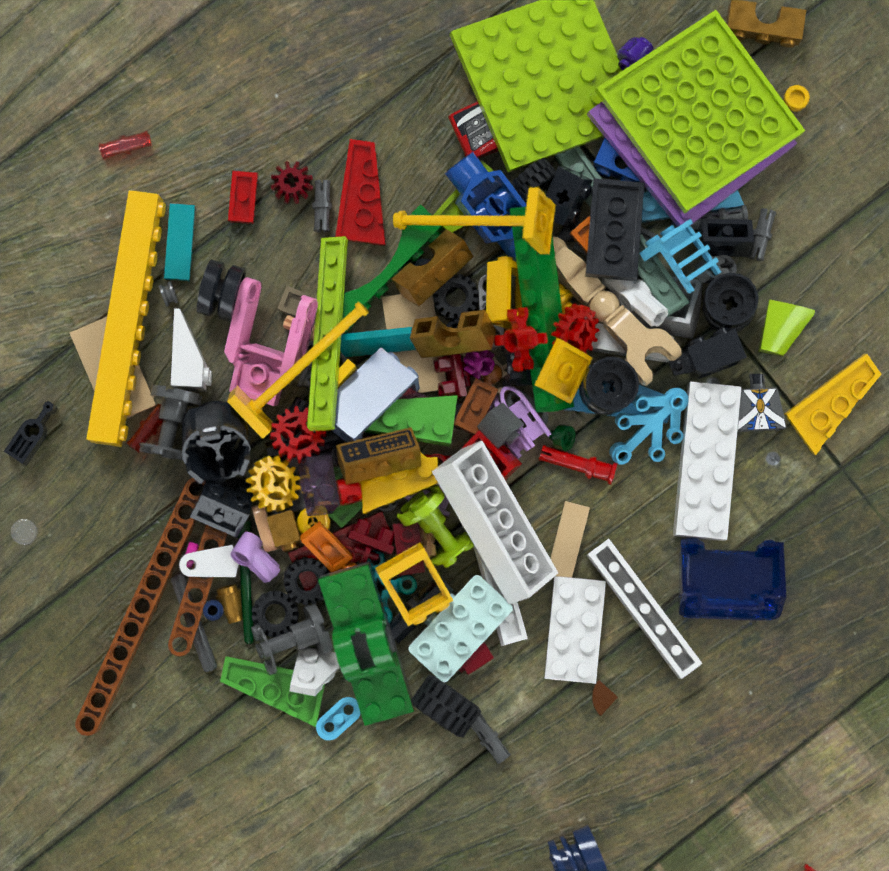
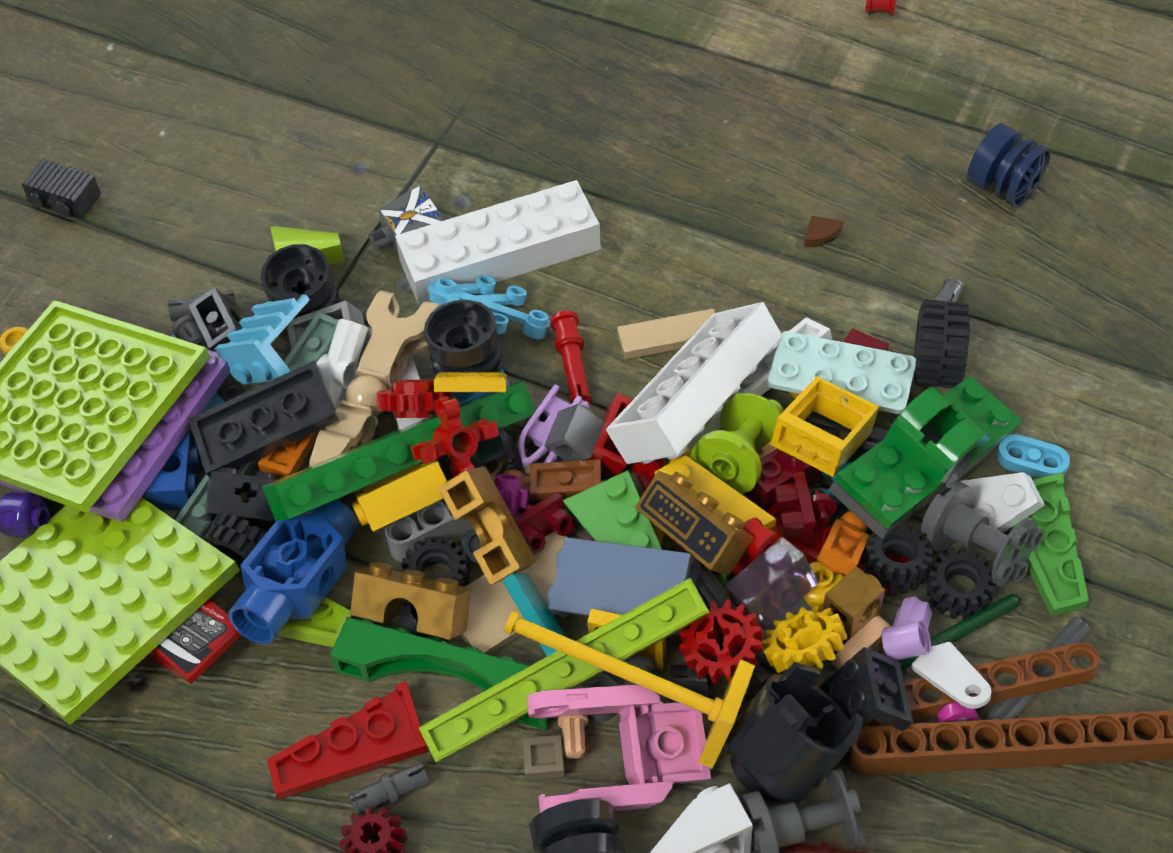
camera: 110 degrees left, 30 degrees down
dark blue pin [203,600,223,621] -> none
pearl gold cone [216,584,243,624] -> none
yellow tile [393,188,556,254] -> none
white plate [544,576,606,684] -> none
dark green tile [549,424,576,451] -> none
white brick [586,539,702,679] -> none
black hinge [668,327,747,379] -> none
clear blue windscreen [678,537,787,620] -> none
yellow wing [784,354,881,455] -> none

